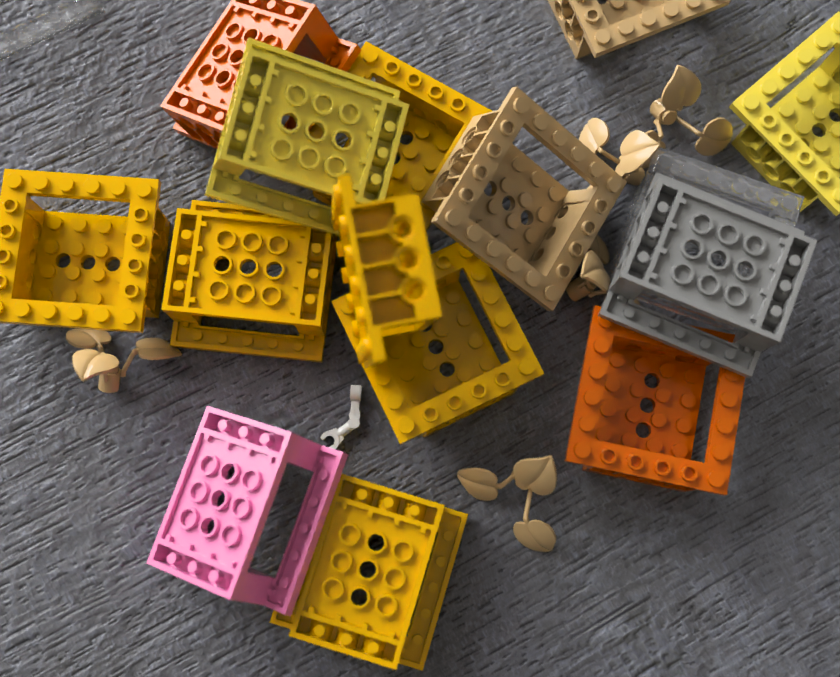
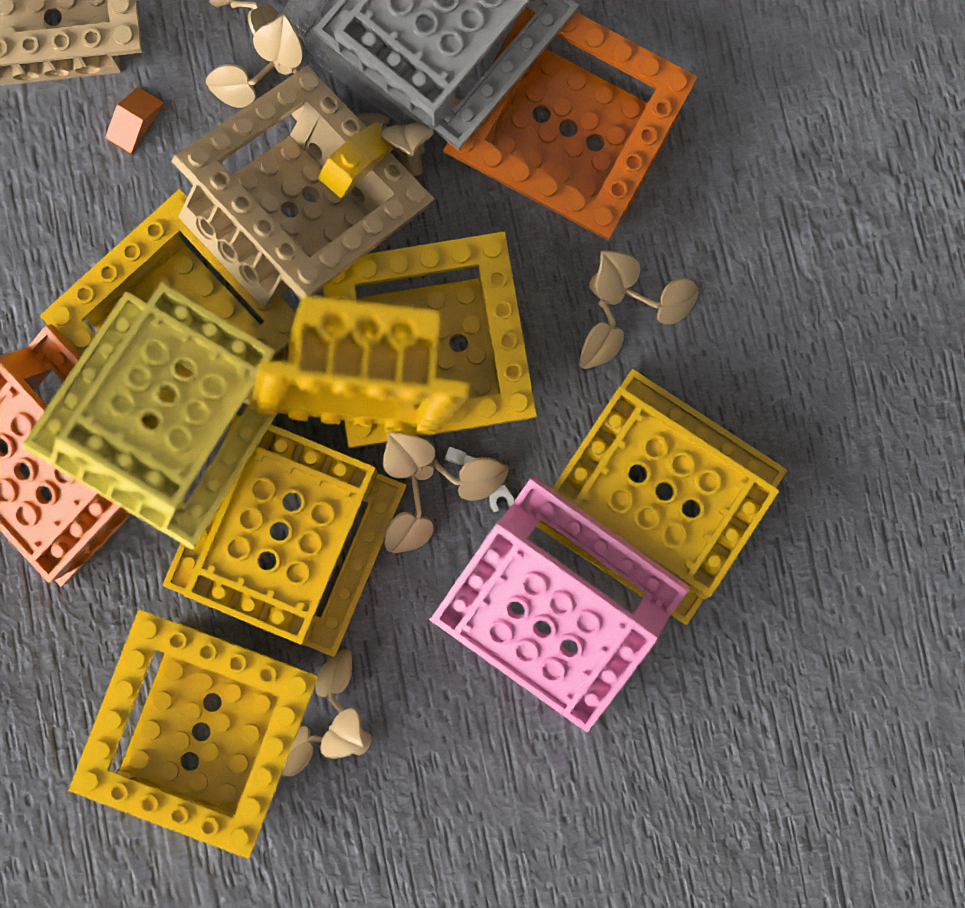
camera: 75 degrees left, 5 degrees up
none -> orange slope [105,87,164,154]
none -> yellow slope [318,122,395,199]
none -> tan plant [383,431,509,553]

